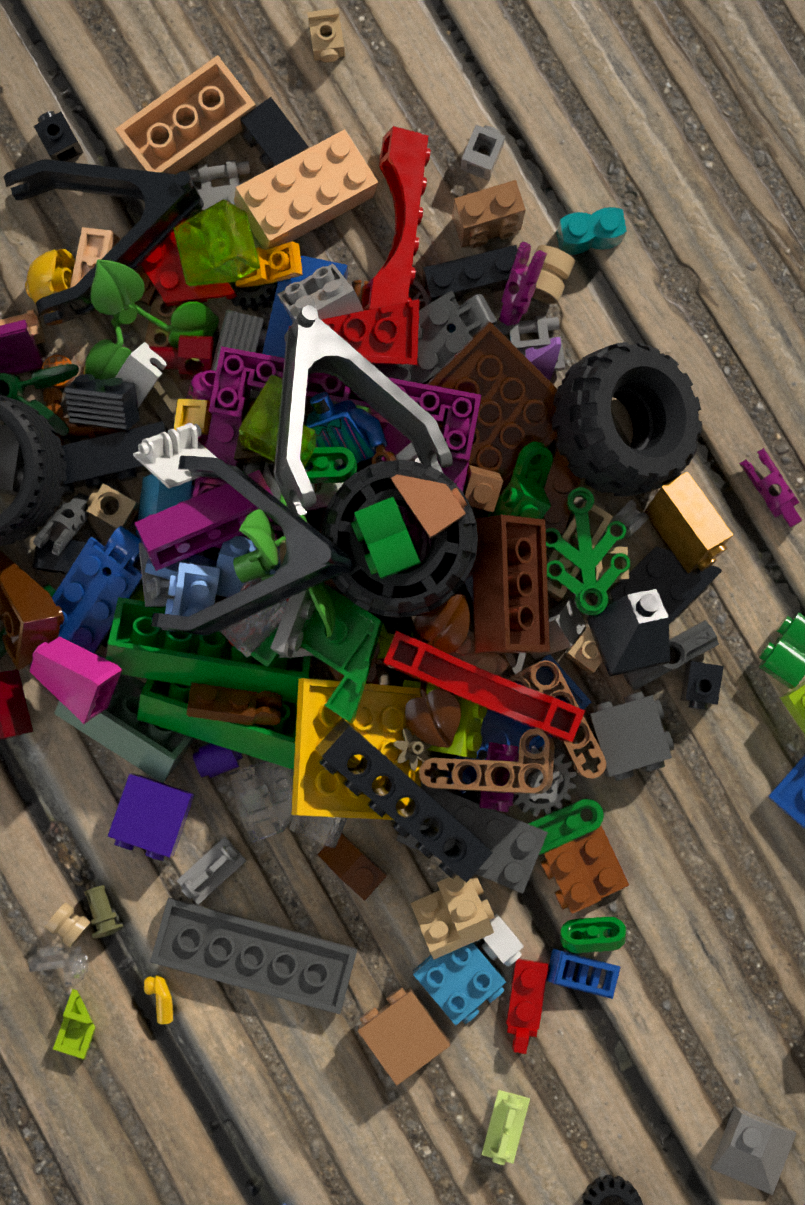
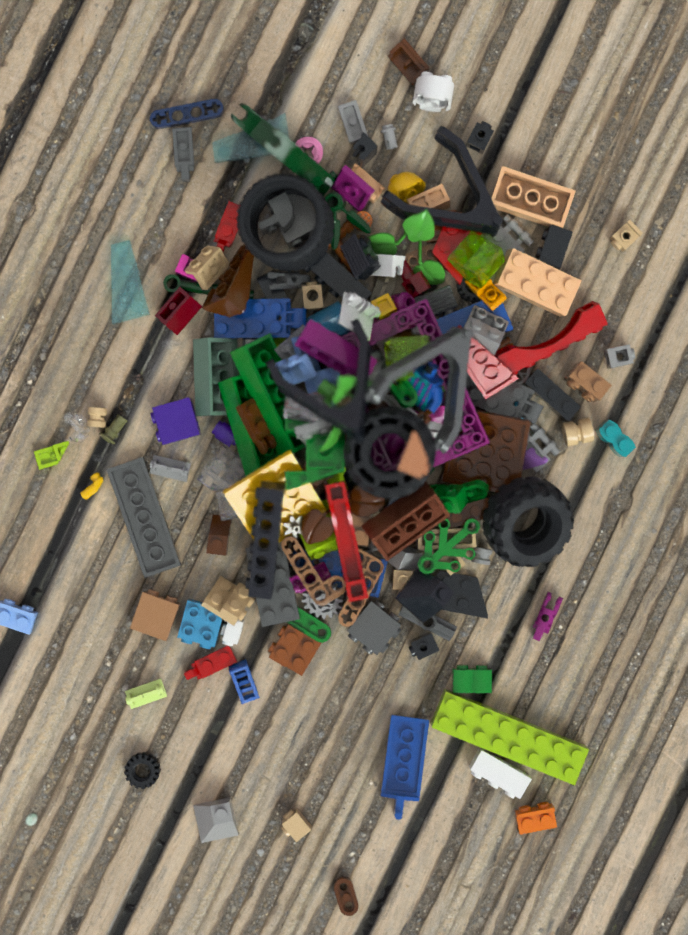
camera: 60 degrees right, 5 degrees up
dark pink slope [29,637,122,724] -> none
green brick [351,497,421,579] -> none
medium nougat brick [463,465,503,512] -> none
magenta hinge [499,241,547,326] -> none
green plate [560,917,626,953] -> none
pearl gold brick [644,472,733,573] -> none

